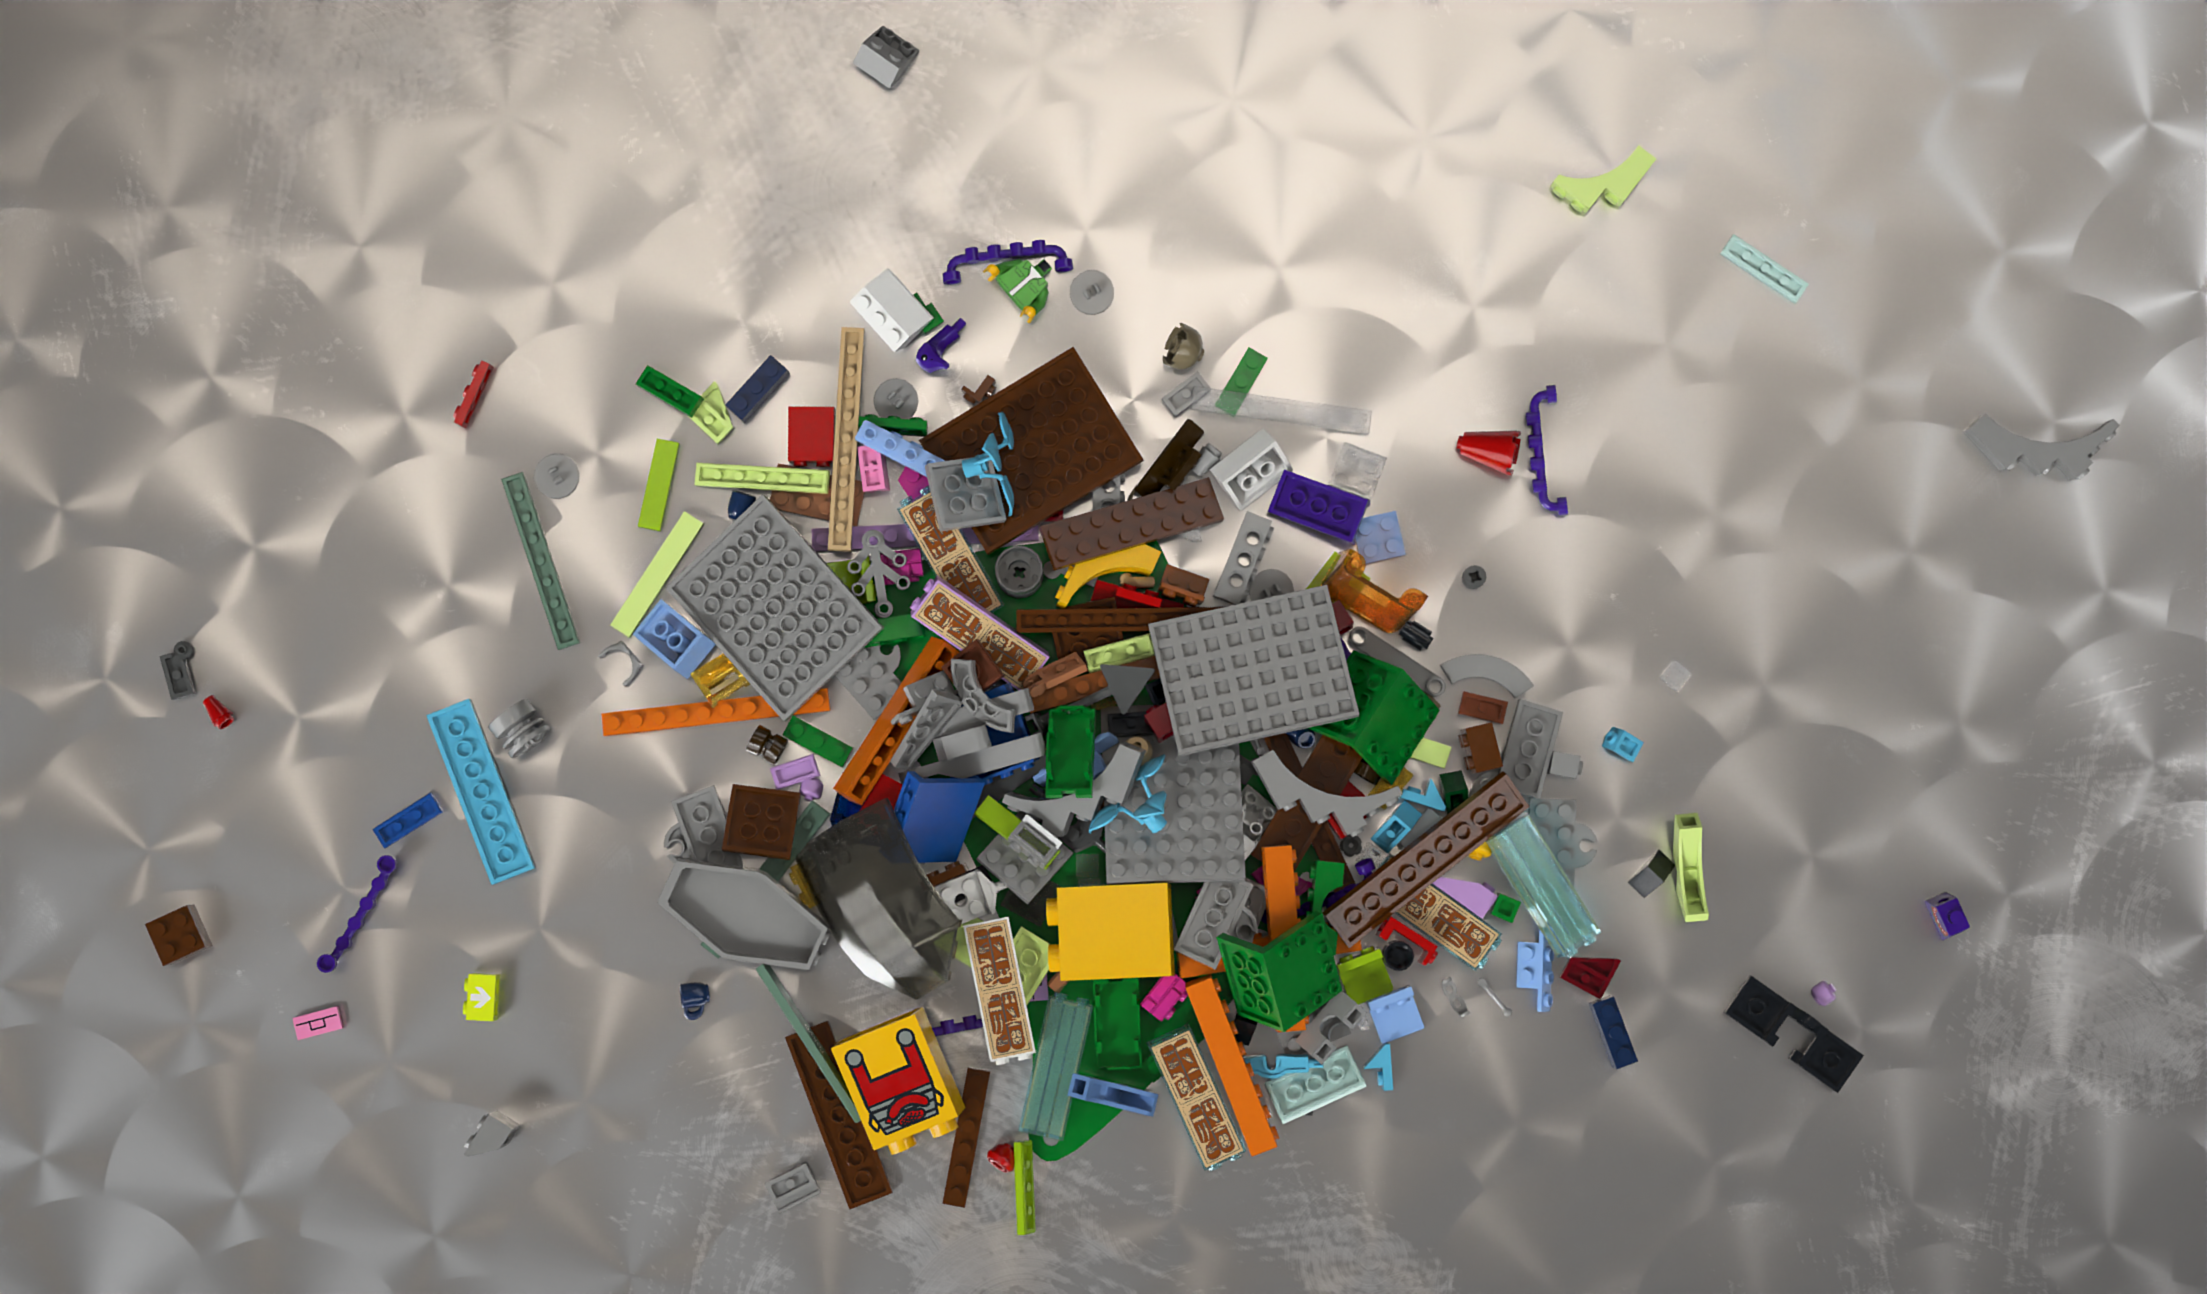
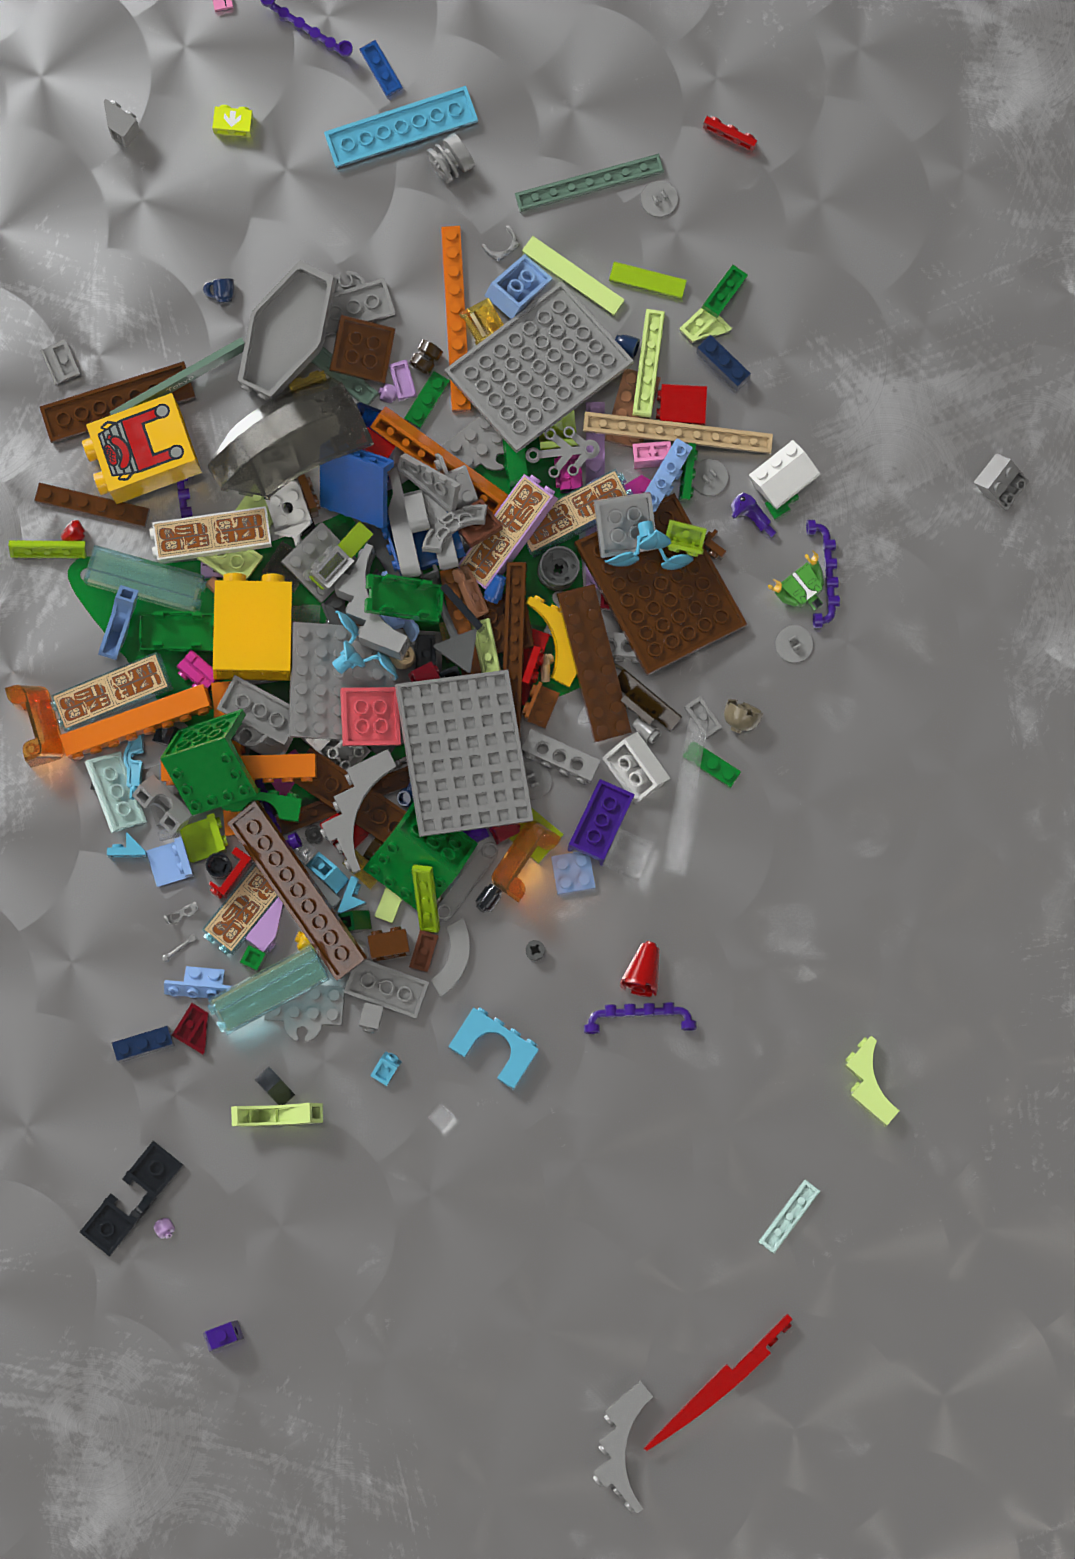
camera: 95 degrees right, 5 degrees down
none -> clear orange windscreen [5,685,65,768]
none -> coral plate [340,687,401,746]
none -> lime tile [412,865,440,933]
none -> black tile [440,584,485,633]
none -> medium azure arch [448,1007,539,1090]
none -> blue cone [484,574,506,604]
none -> red slope [644,1314,793,1451]
none -> lime bracket [666,519,707,557]

